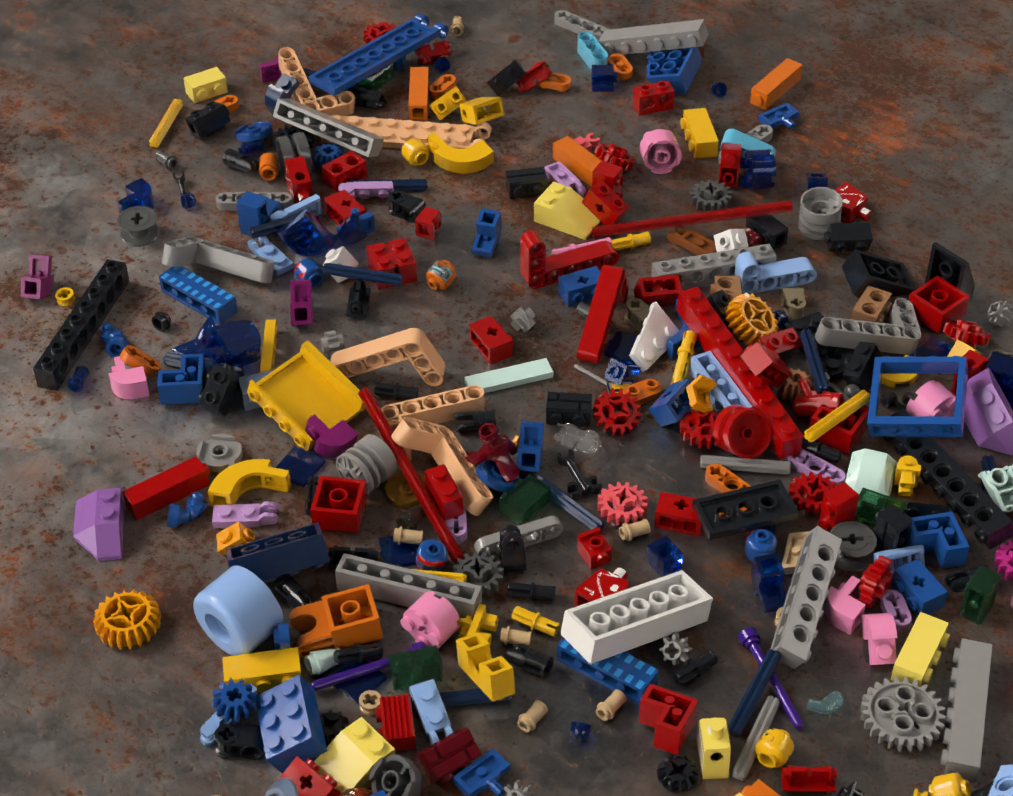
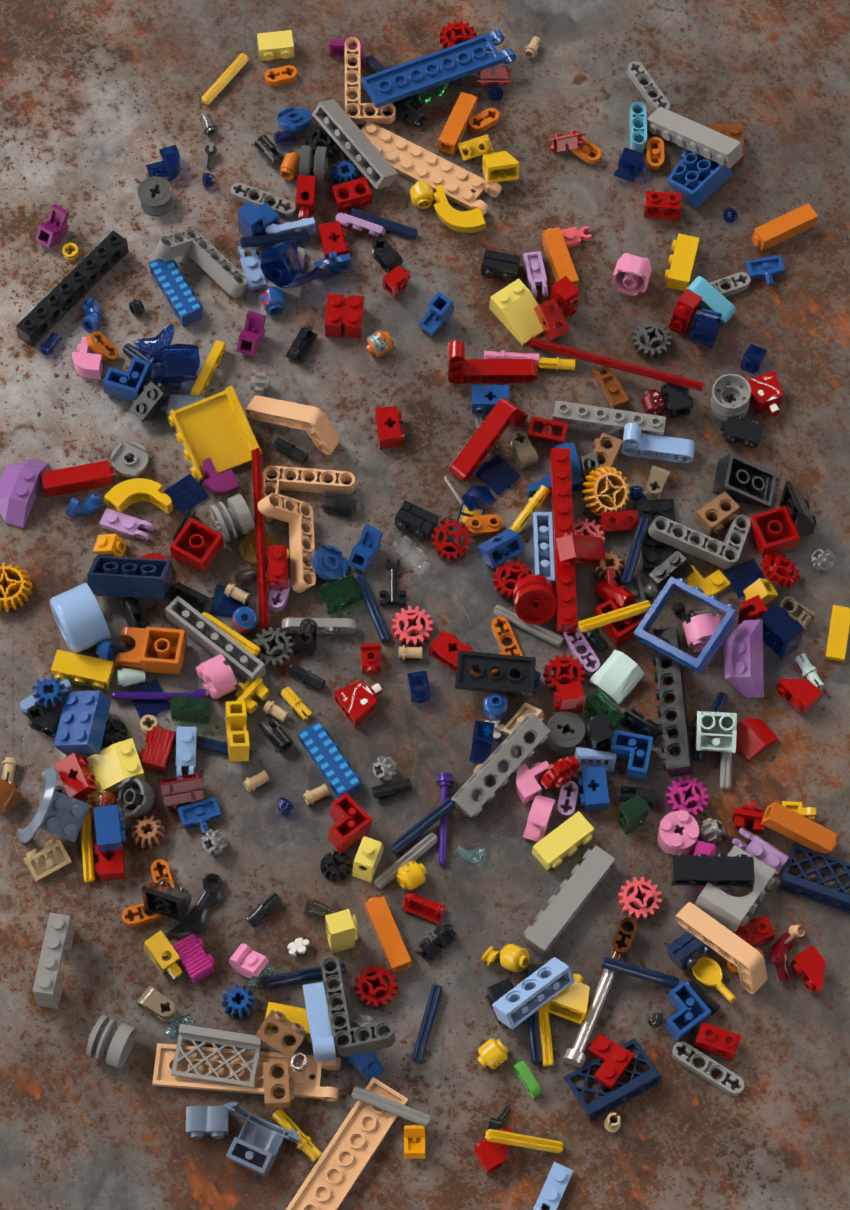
camera: 20 degrees right, 20 degrees up
black brick [185,101,231,138] -> none
dark blue brick [265,73,300,114] -> none
white brick [323,246,359,283] -> none
dark blue axle [323,263,403,286] -> none
black axle [333,642,383,665] -> none
light aqua tile [464,358,553,394] -> none
dark red animal [465,423,520,483] -> none
black hinge [487,59,526,97] -> none
light grey gear [510,306,536,332] -> none
white brick [561,570,713,664] -> none
red gear [594,143,636,171] -> none
white wing [629,301,679,372] -> none
light orange bracket [686,375,717,413] -> none
white brick [713,229,748,252] -> none
light grey gear [860,676,946,752] -> none
yellow hips [894,455,921,497] -> none

